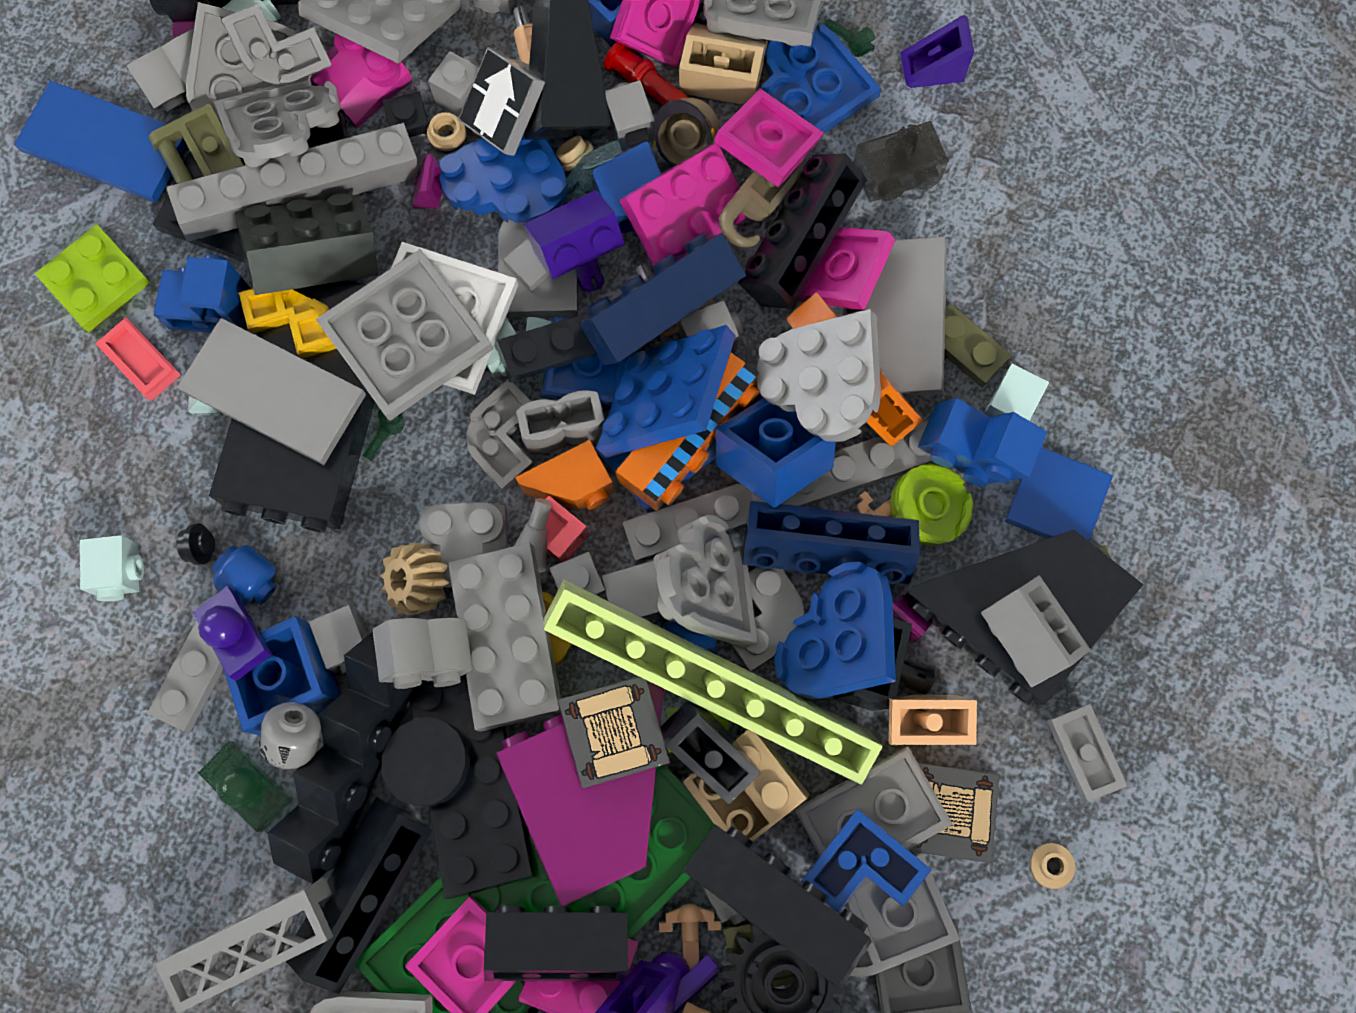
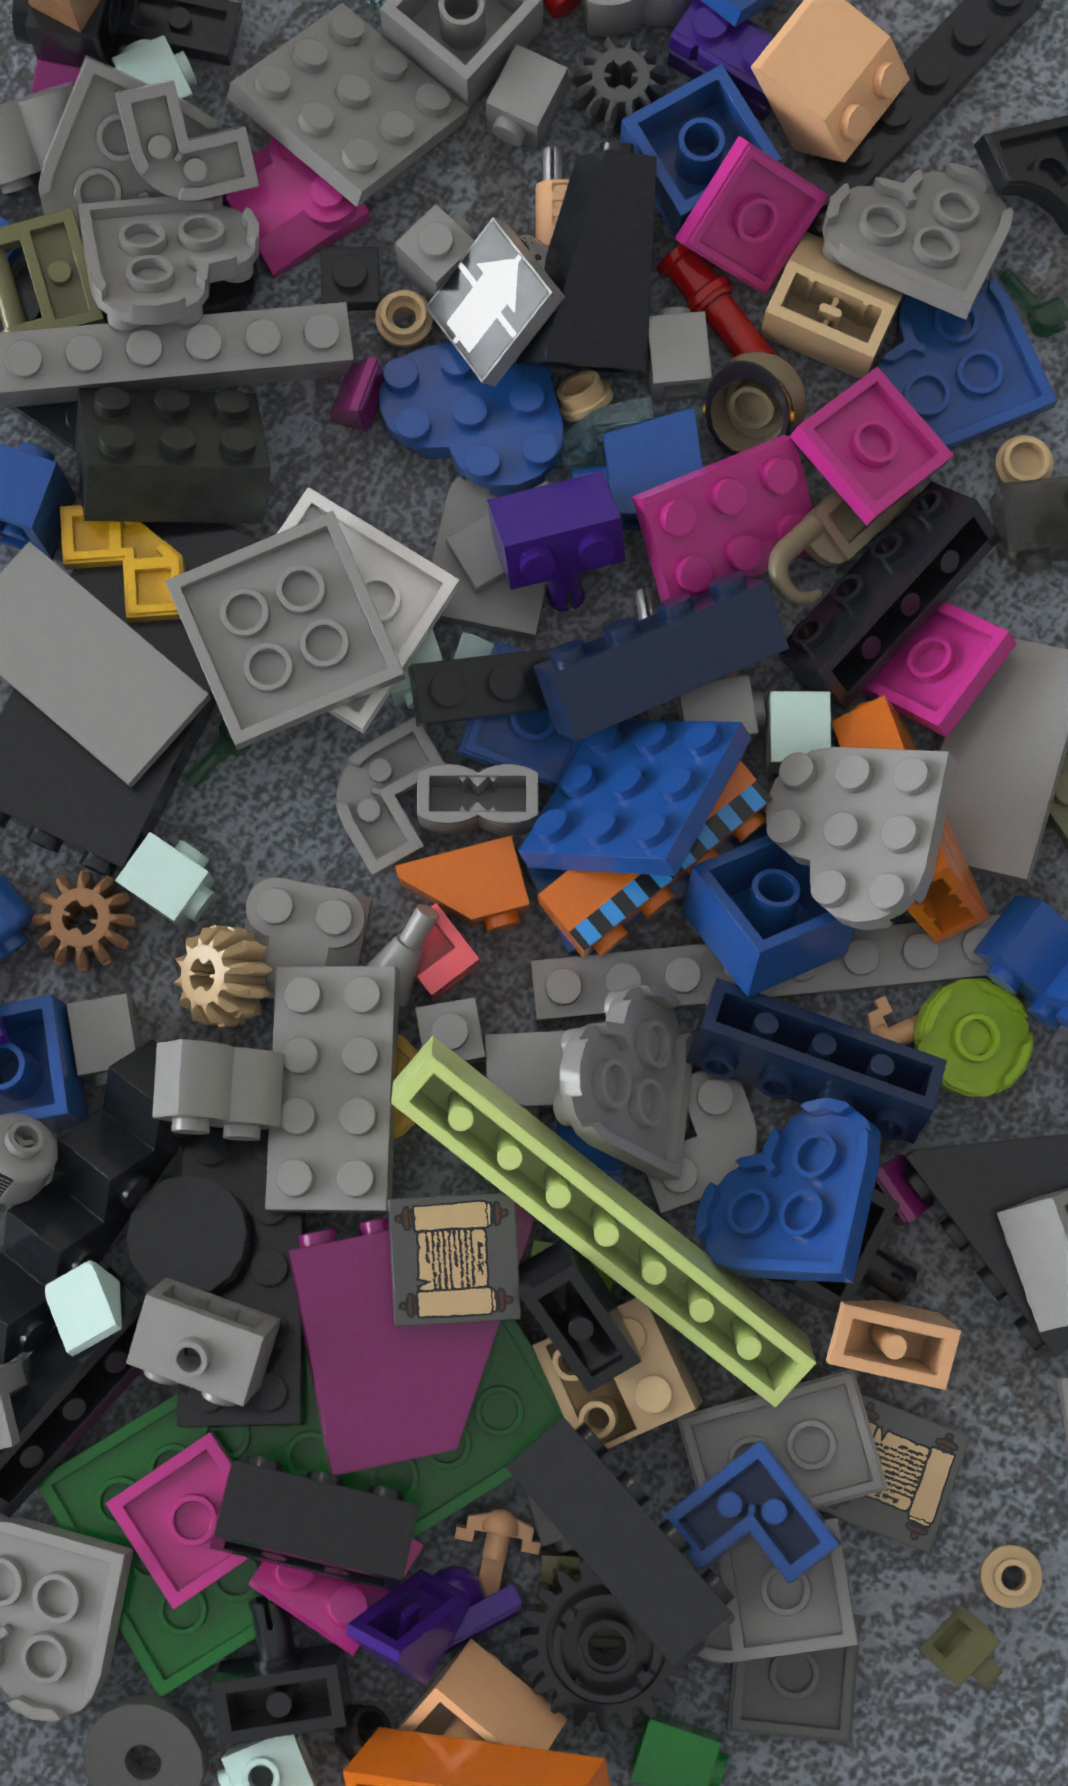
camera: 10 degrees right, 5 degrees up
none -> medium nougat gear [32,870,137,973]
none -> light aqua slope [45,1261,122,1357]
none -> light aqua brick [115,832,215,929]
none -> light grey brick [126,1277,281,1406]
none -> light aqua brick [765,691,831,773]
none -> olive tile [919,1605,1003,1690]
none -> tan plate [994,435,1054,494]

